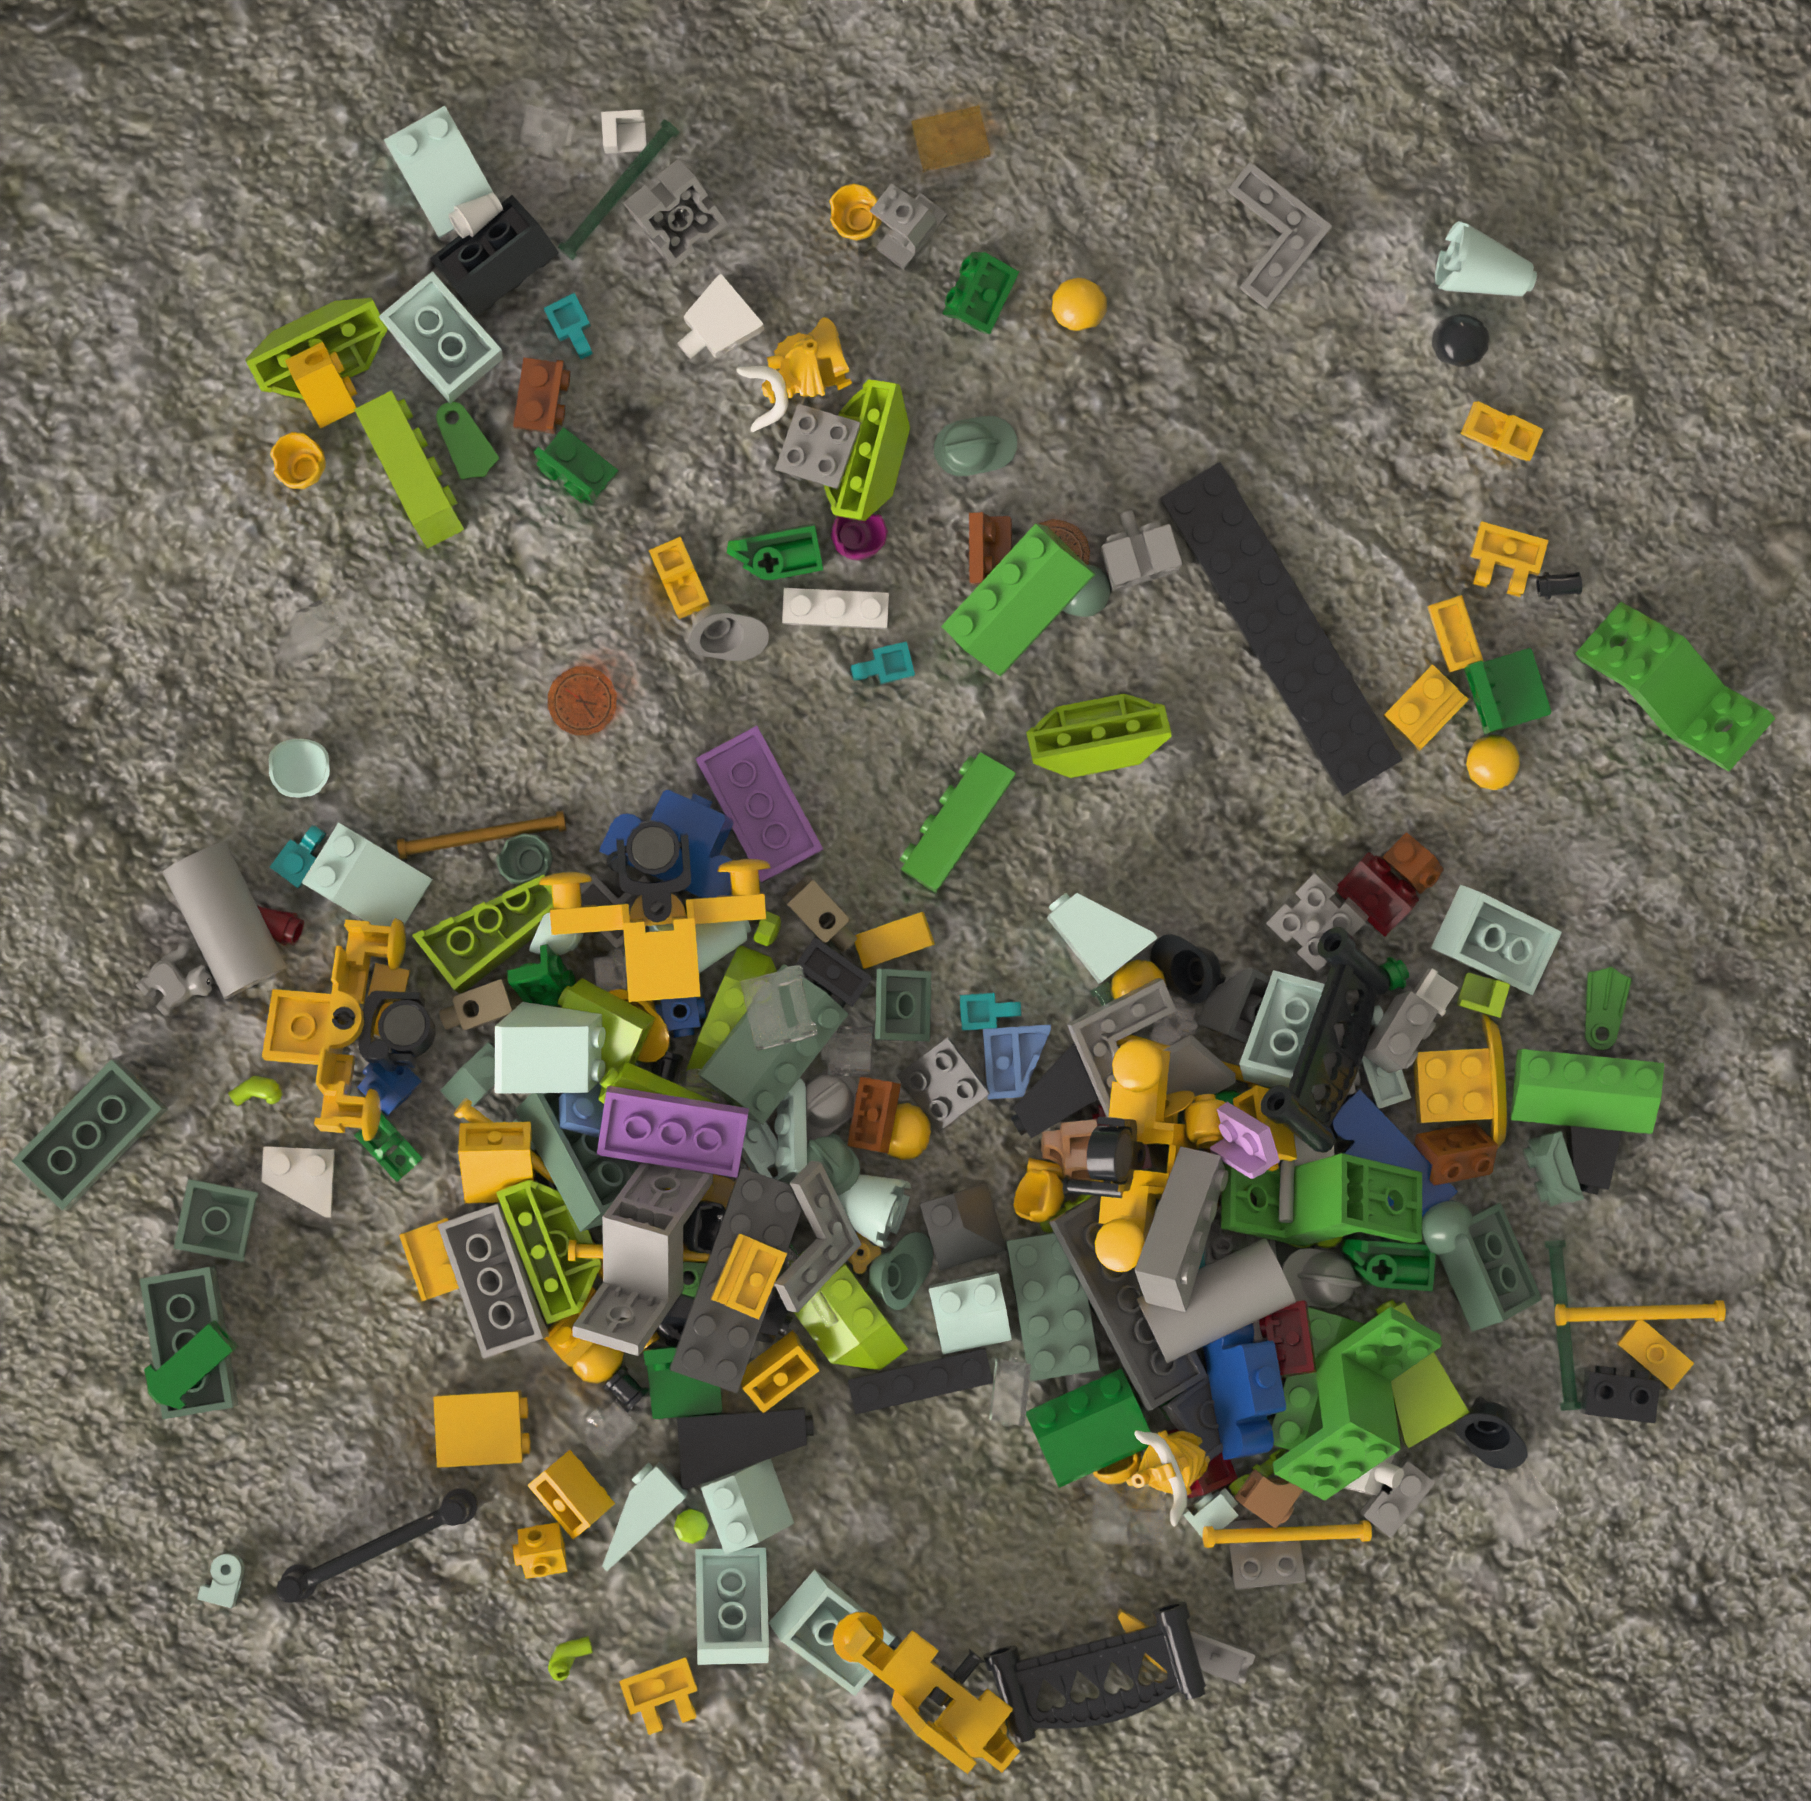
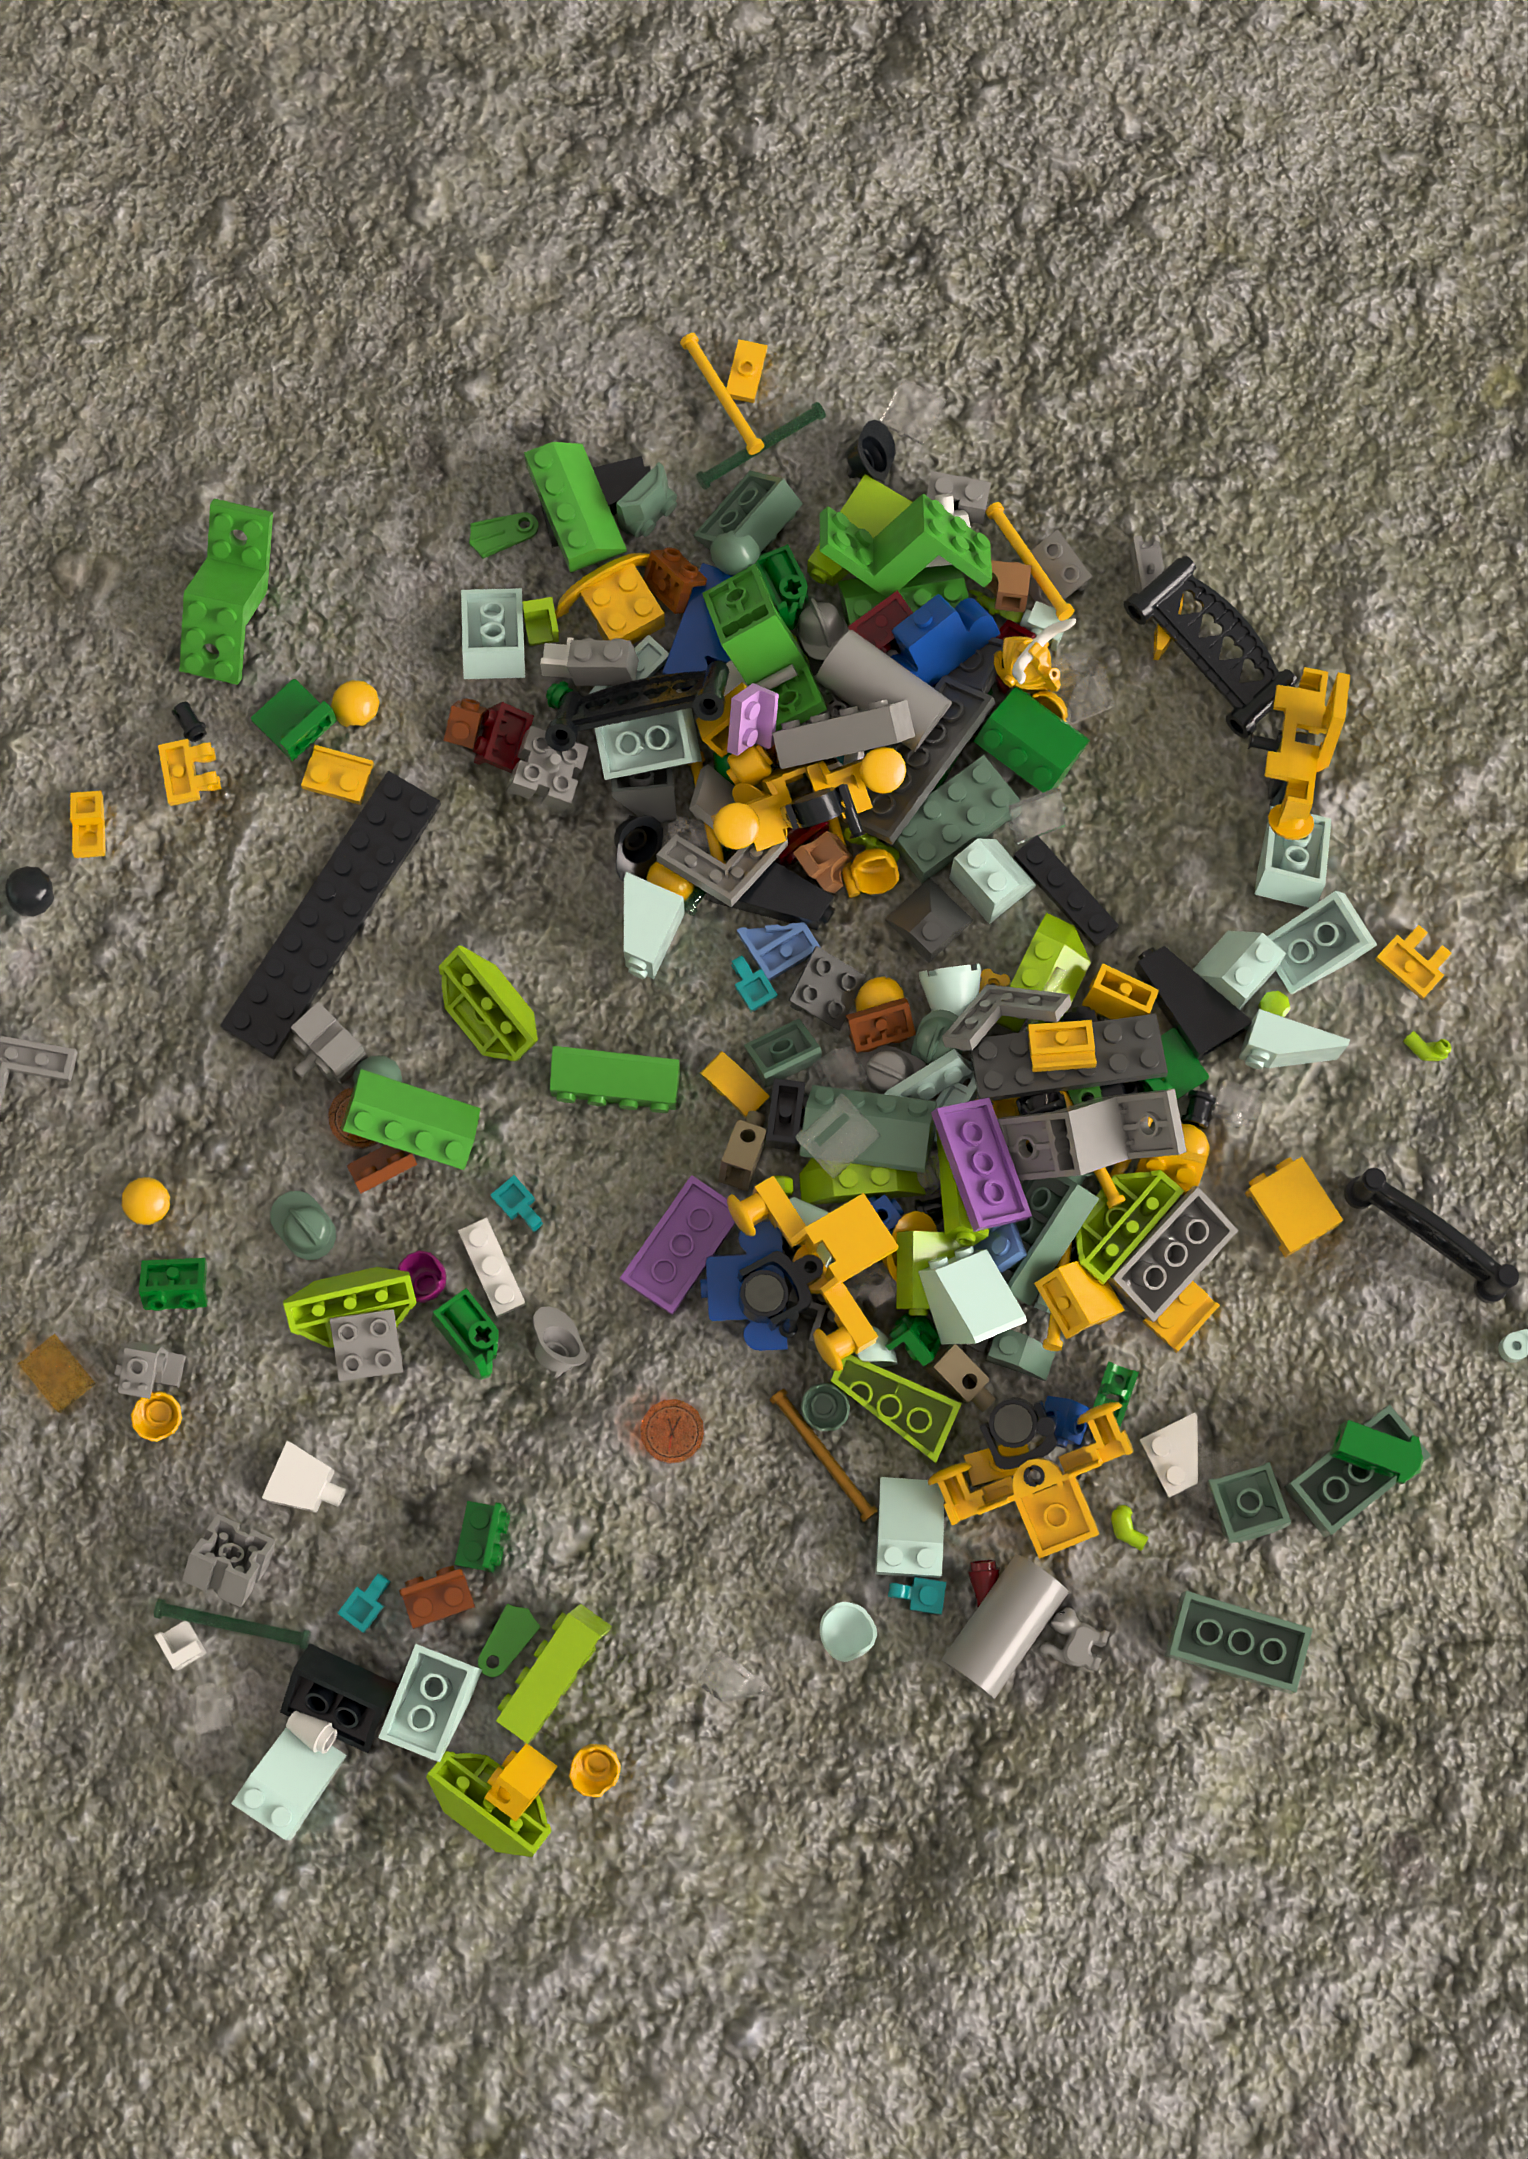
camera: 115 degrees left, 10 degrees down
yellow brick [512,1522,568,1579] -> none
yellow brick [527,1450,615,1539] -> none
yellow slope [648,536,710,619] -> none
yellow helmet [736,317,852,432] -> none
sand green piece [866,1232,933,1310] -> none
yellow plate [1427,595,1484,673] -> none
black brick [1580,1365,1661,1424] -> none

